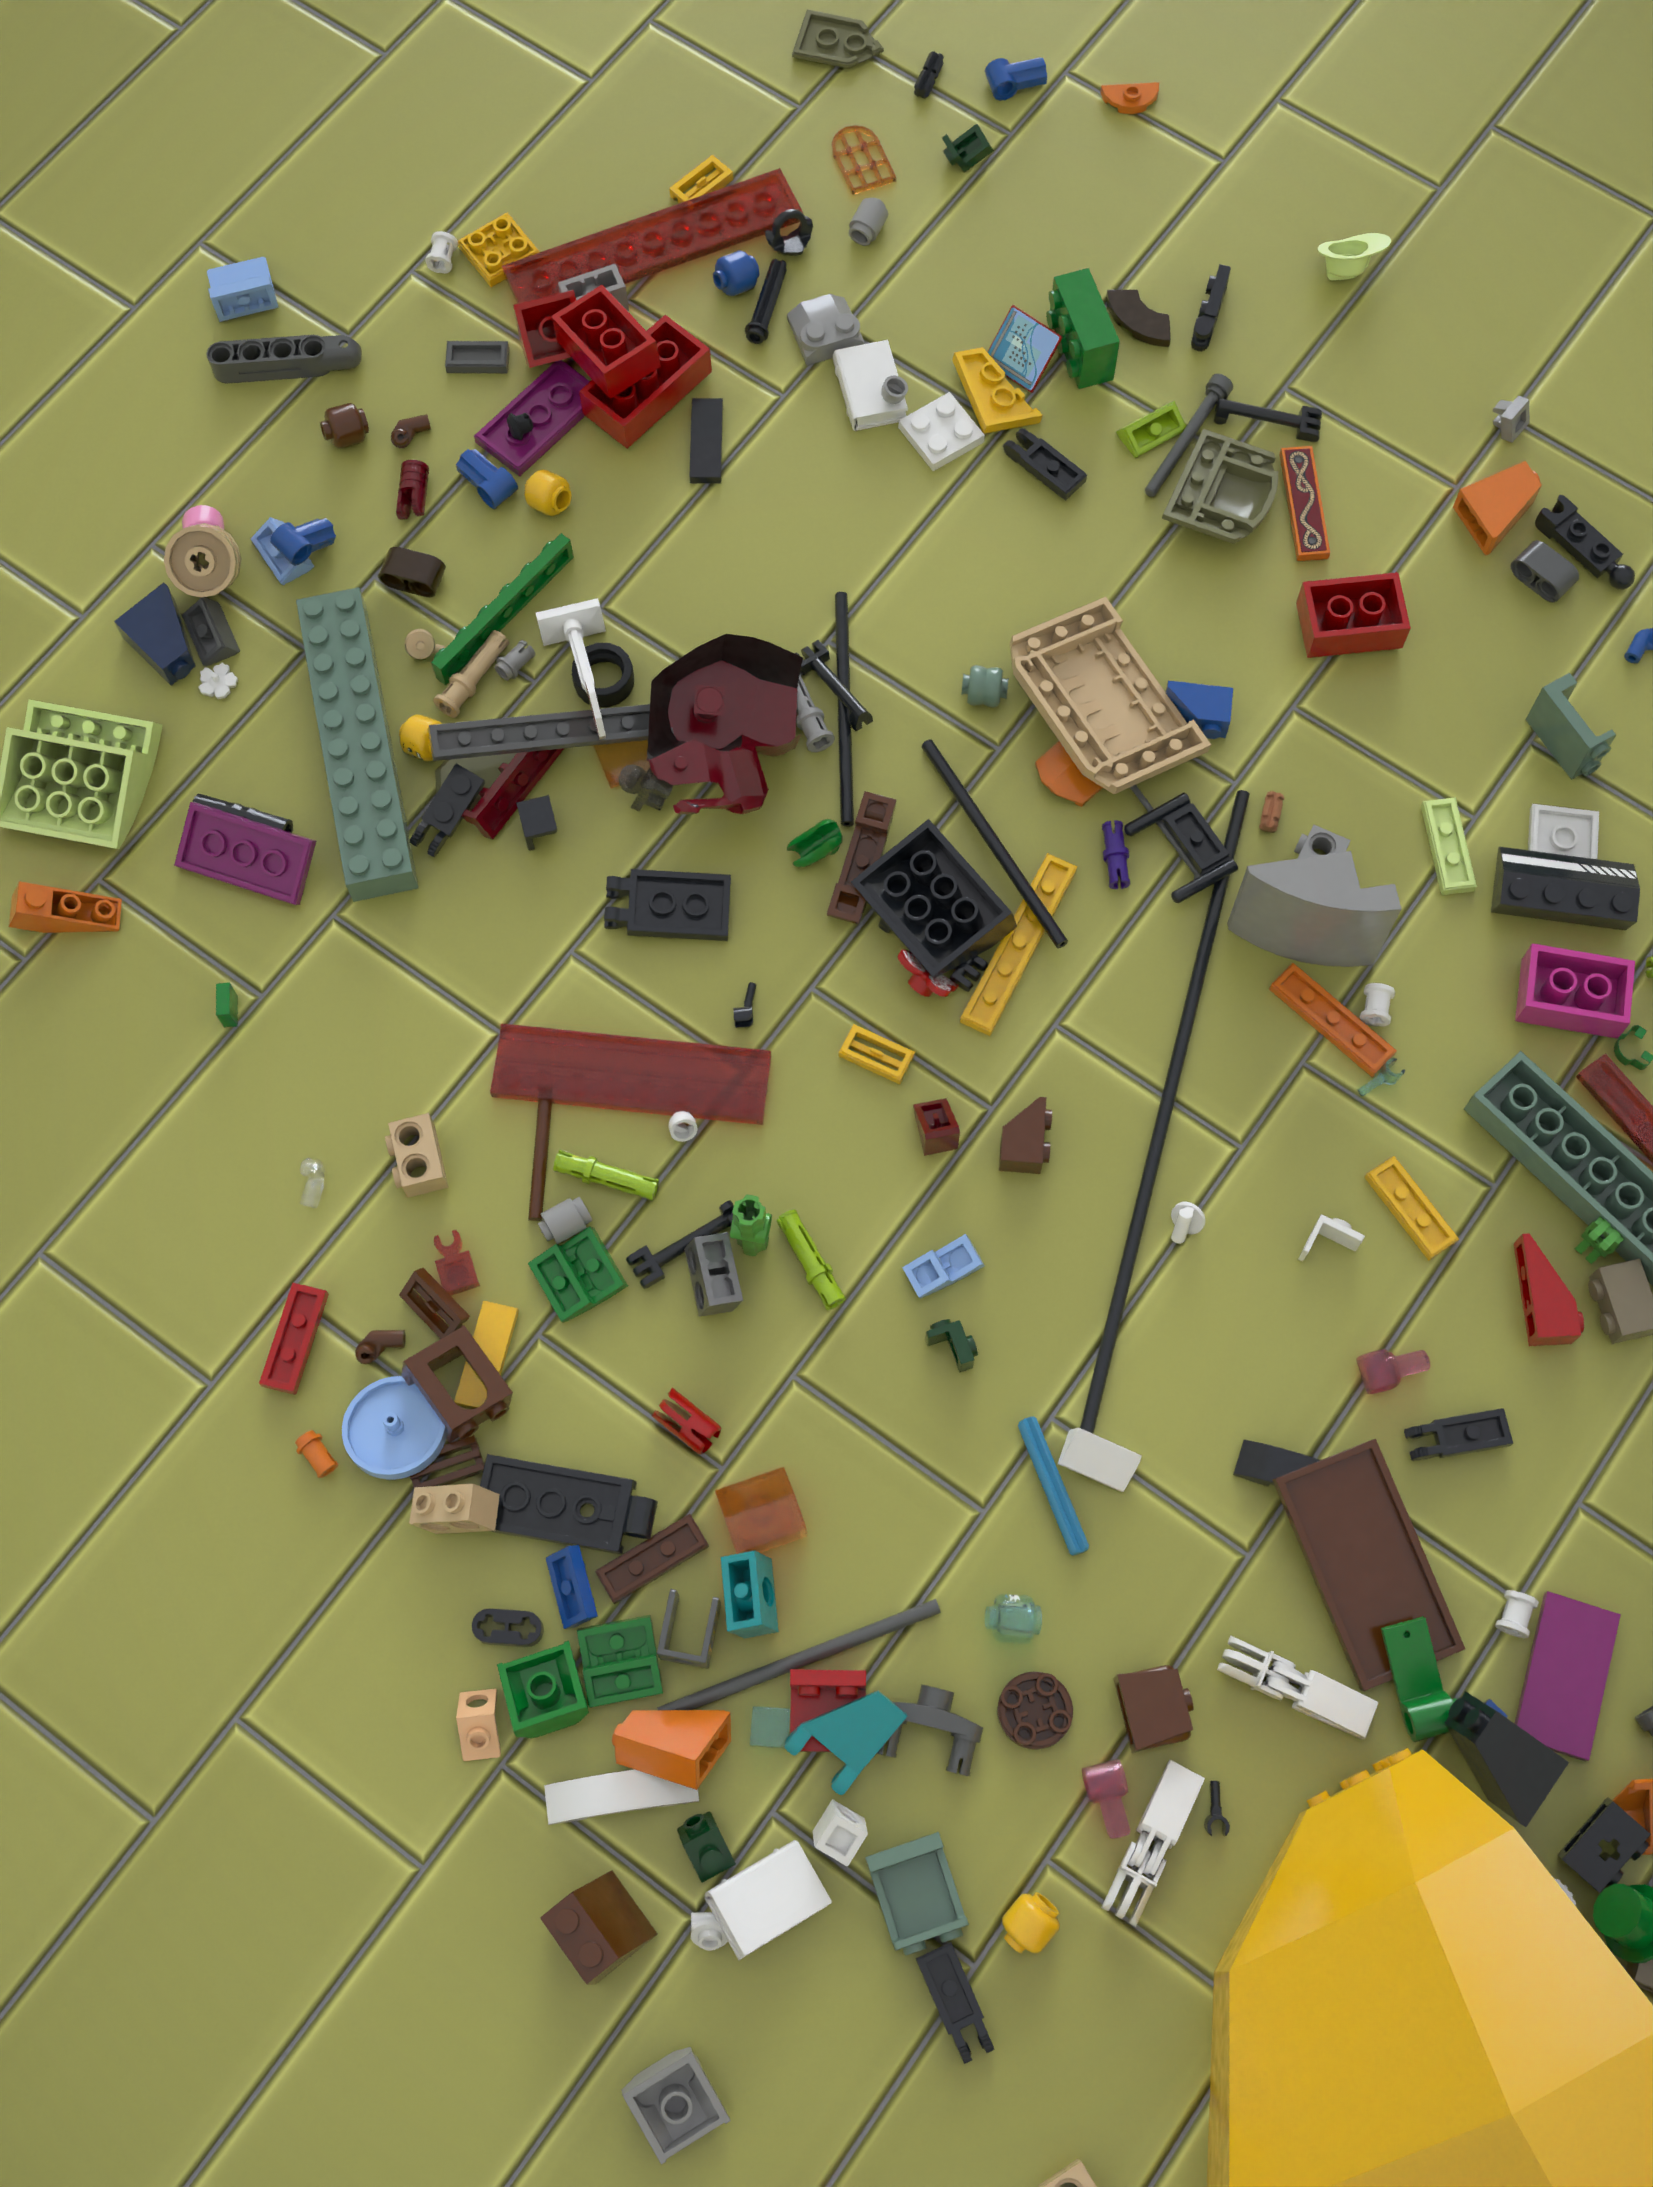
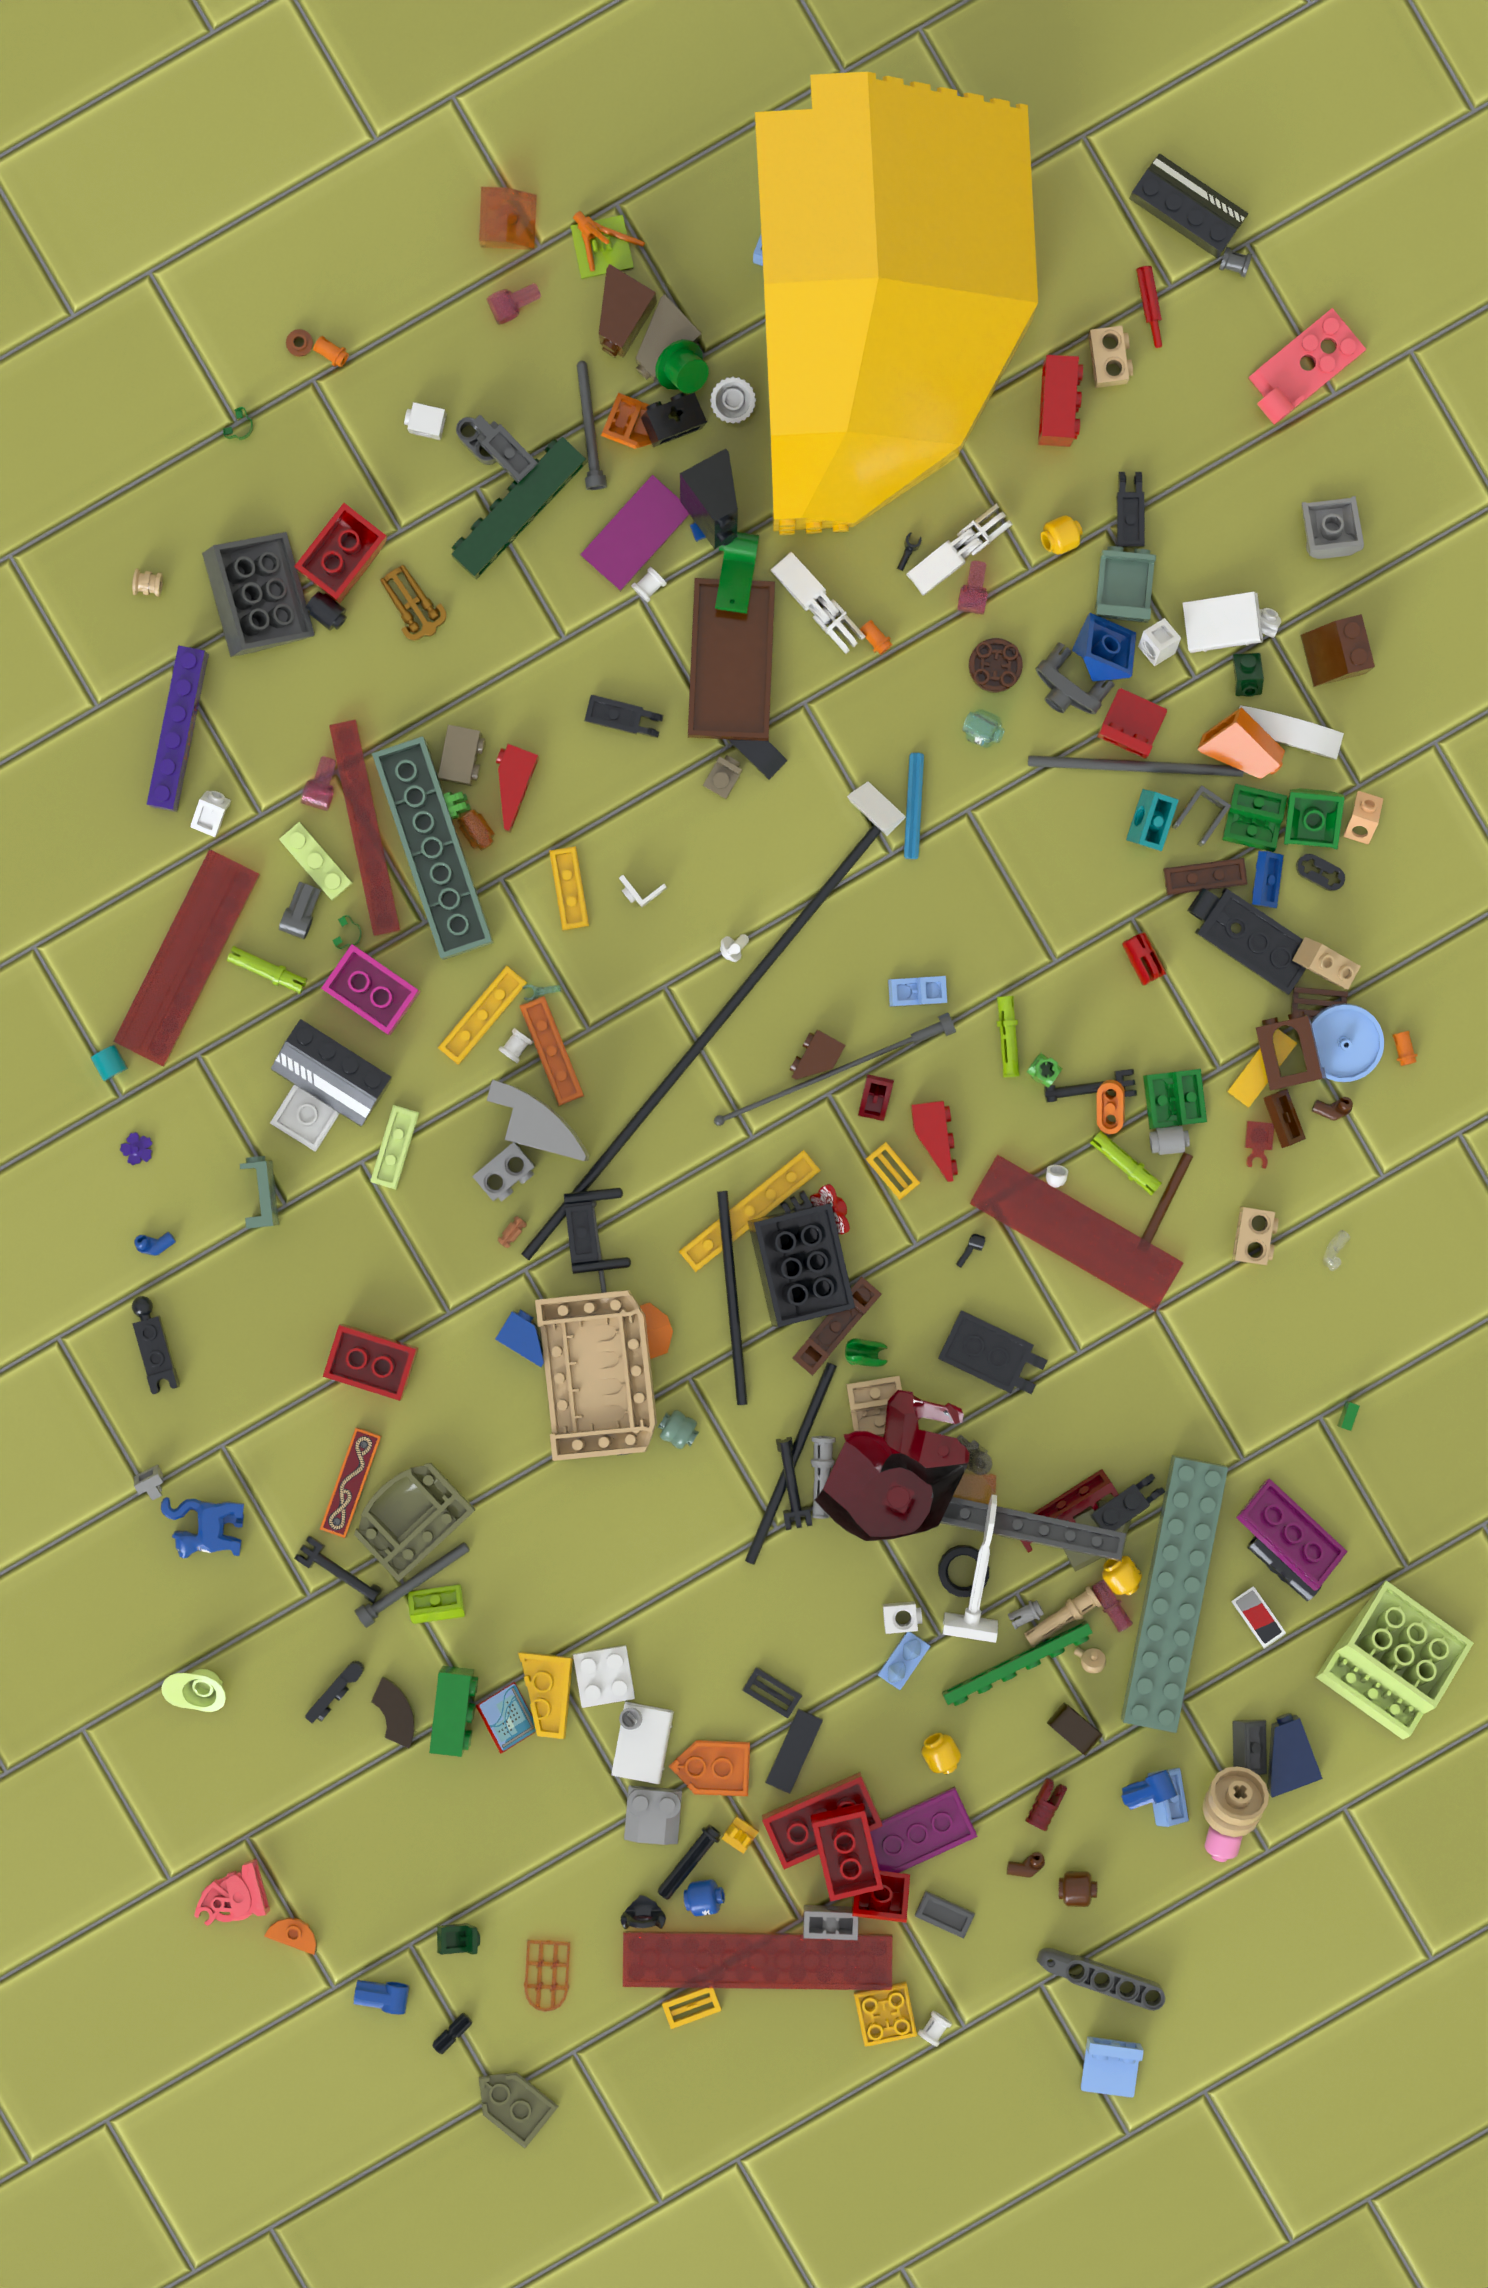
camera: 155 degrees left, 20 degrees up
orange slope [9,881,122,933] -> none
white plant [198,662,238,700] -> none
red plate [259,1282,329,1395] -> none
blue piece [456,449,518,509] -> none
black piece [507,413,534,440] -> none
black panel [517,795,557,851] -> none
flat silver brick [684,1232,743,1317] -> none
clear orange slope [715,1467,807,1554] -> none
clear light blue tile [750,1706,790,1748] -> none
teal flag [785,1690,907,1795] -> none
light grey brick [849,198,888,246] -> none
dark green bracket [925,1319,978,1373] -> none
black hinge [1002,428,1087,501] -> none
dark purple pin [1102,820,1131,890] -> none
reddish brown torso [1113,1665,1194,1754] -> none
clear pink axle [1356,1349,1430,1394] -> none
orange slope [1453,461,1542,556] -> none
dark grey beam [1511,540,1579,602] -> none
none -> blue animal [161,1497,244,1558]
none -> coral piece [194,1858,270,1926]
none -> yellow tile [438,966,527,1065]
none -> clear orange brick [457,809,495,851]
none -> orange tile [669,1740,750,1796]
none -> dark tan bracket [703,755,742,799]
none -> dark grey piece [714,1013,956,1126]
none -> yellow tile [721,1815,759,1854]
none -> black tile [742,1666,802,1718]
none -> tan slope [846,1376,902,1437]
none -> orange pin [860,620,892,655]
none -> light blue tile [878,1632,930,1690]
none -> white brick [883,1601,922,1634]
none -> red slope [911,1101,958,1182]
none -> red brick [1038,355,1083,447]
none -> blue slope [1072,613,1136,681]
none -> clear pink axle [1092,1580,1133,1632]
none -> orange plate [1097,1080,1125,1134]
none -> slope [1231,1586,1286,1649]

